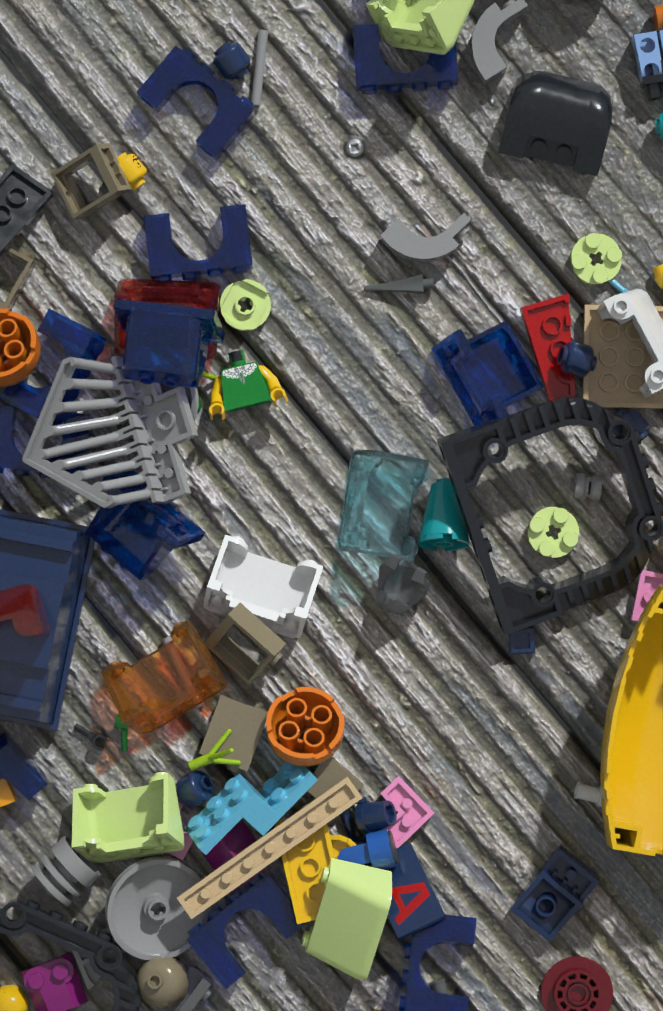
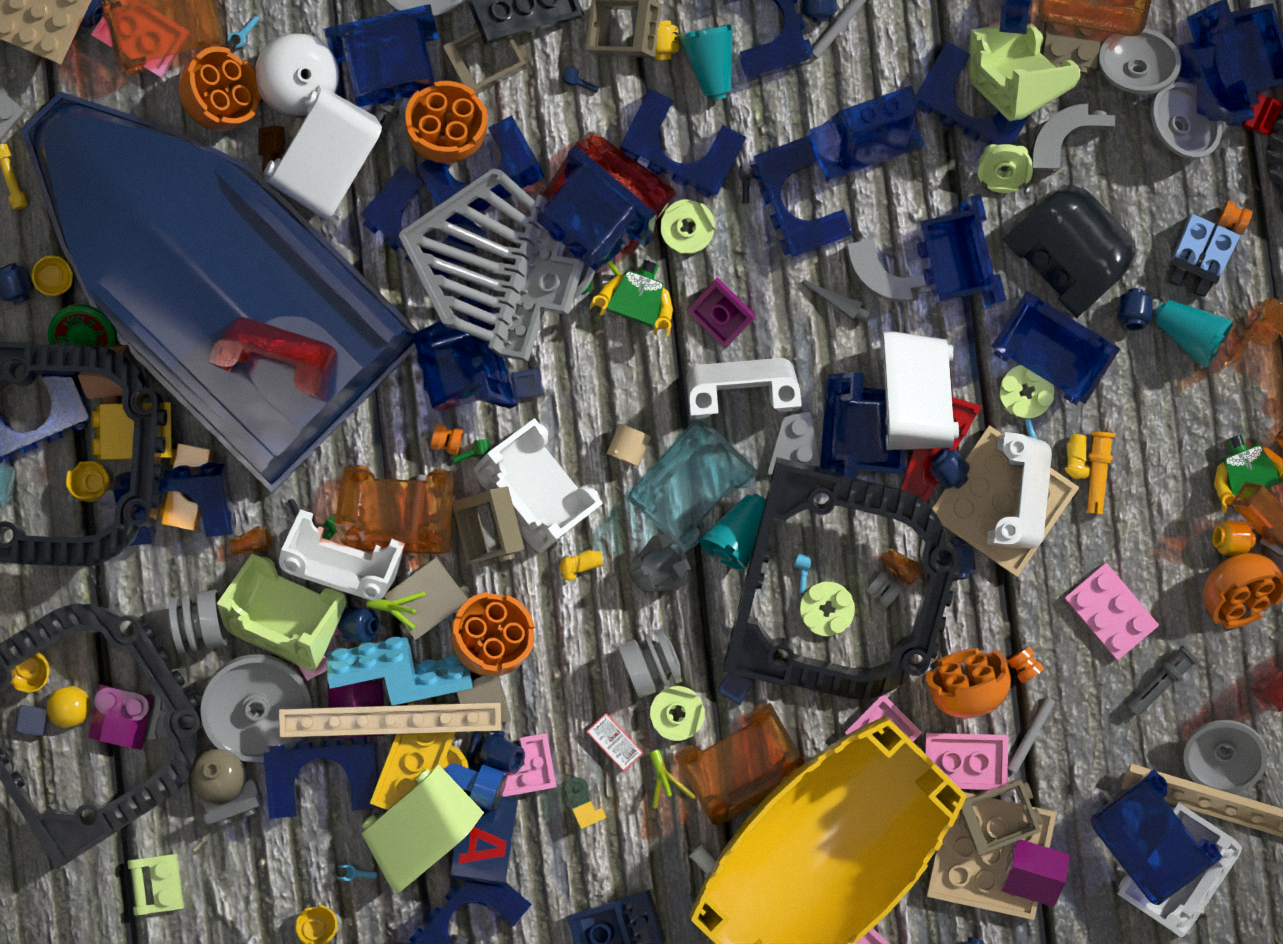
camera: 30 degrees right, 0 degrees up
none -> clear orange cone [229,526,272,555]
none -> white windscreen [279,509,405,601]
none -> medium azure hand [336,864,377,881]
none -> orange wheel [430,423,464,456]
none -> green hand [453,439,490,463]
none -> dark blue tile [511,368,543,400]
none -> yellow arm [559,549,603,581]
none -> dark blue hand [563,67,599,93]
none -> leg [565,777,607,829]
none -> tile [586,713,643,772]
none -> tan piece [607,424,651,467]
none -> light grey wheel [618,629,682,699]
none -> lime plant [649,750,695,809]
none -> yellowish green plate [650,686,705,741]
none -> clear orange windscreen [675,703,804,825]
none -> teal cone [679,24,733,101]
none -> white windscreen [686,358,801,420]
none -> magenta slope [687,277,756,349]
none -> black hand [738,164,755,203]
none -> clear blue arch [750,133,853,260]
none -> light grey wing [768,412,820,475]
none -> medium azure hand [794,553,811,593]
none -> clear blue windscreen [807,86,925,182]
none -> white windscreen [880,332,959,450]
none -> clear orange cone [882,548,923,587]
none -> clear blue windscreen [917,194,1006,309]
none -> yellowish green plate [978,144,1033,193]
none -> clear blue windscreen [991,290,1121,406]
none -> dark blue head [1117,288,1153,331]

